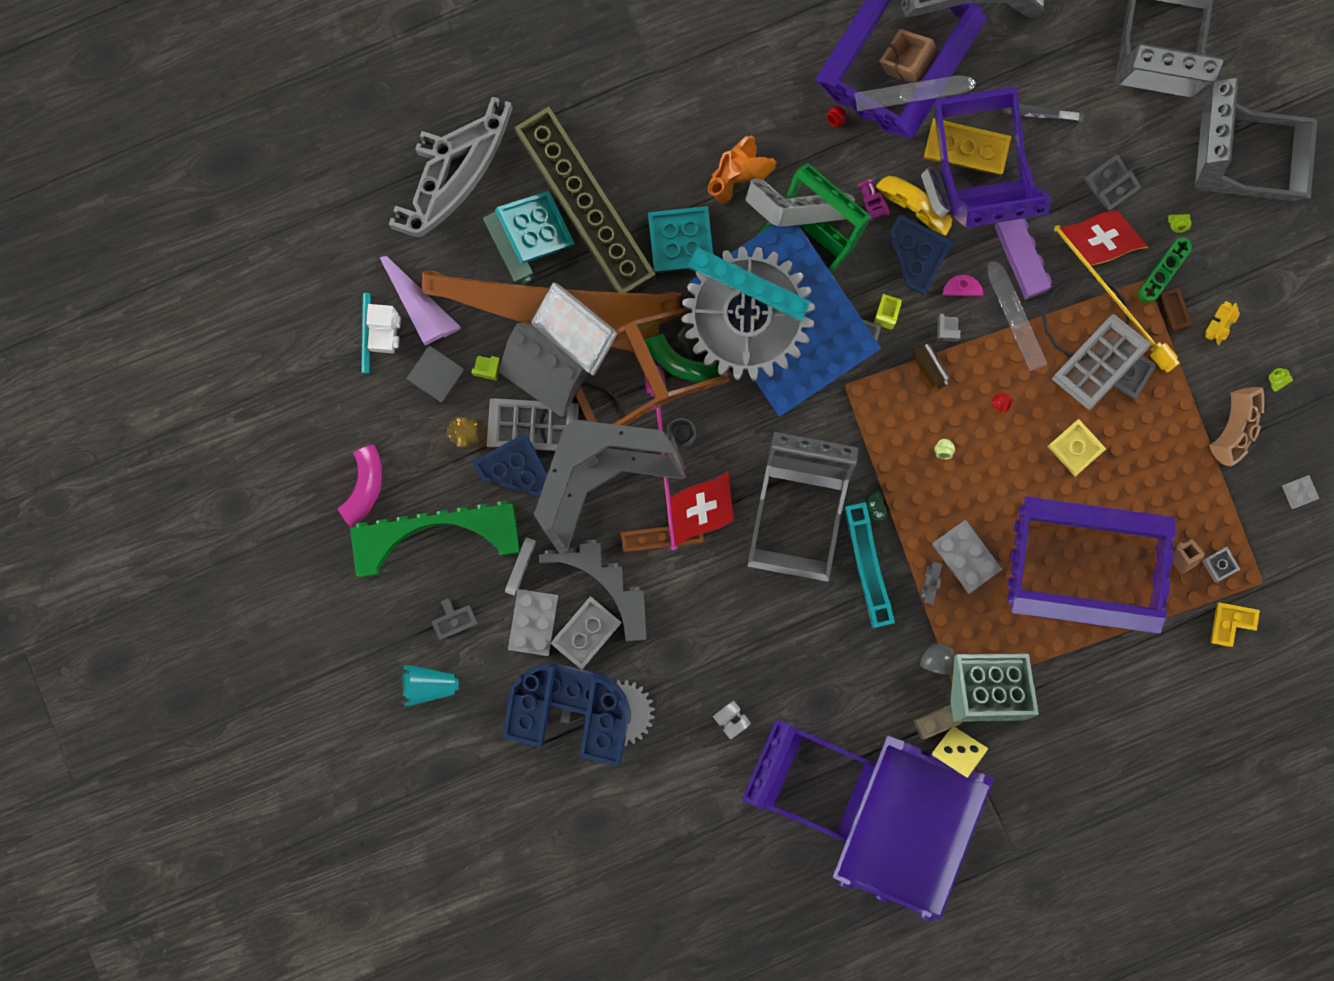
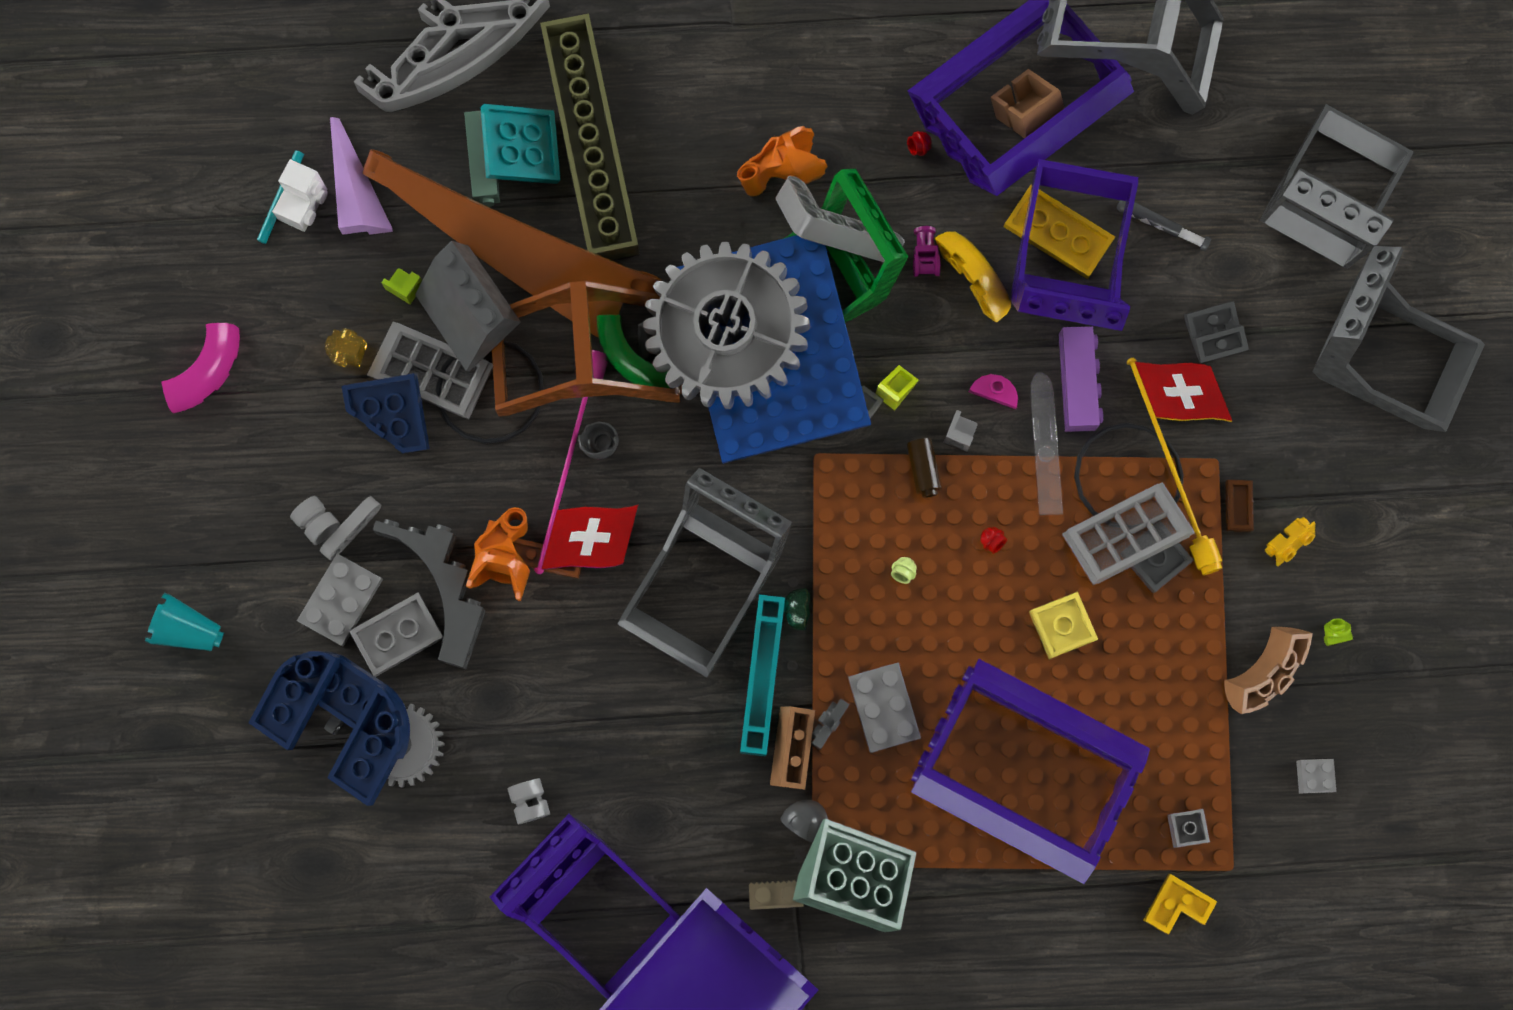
camera: 10 degrees right, 5 degrees down
green arch [350,501,521,578] -> none
dark grey slope [406,346,464,403] -> none
dark grey plate [431,598,478,640] -> none
clear piece [531,283,618,375] -> none
dark grey window [534,420,686,555] -> none
teal plate [648,206,713,273] -> none
teal arch [688,247,811,323] -> none
clear piece [854,76,975,111] -> none
dark blue plate [889,214,953,296] -> none
light grey beam [921,167,952,217] -> none
light yellow tile [932,727,988,778] -> none
green beam [1138,237,1192,303] -> none
lime plate [1168,214,1191,233] -> none
medium nougat brick [1172,539,1205,575] -> none
none -> light grey wheel [290,496,340,545]
none -> orange piece [466,507,530,601]
none -> medium nougat brick [770,706,815,790]

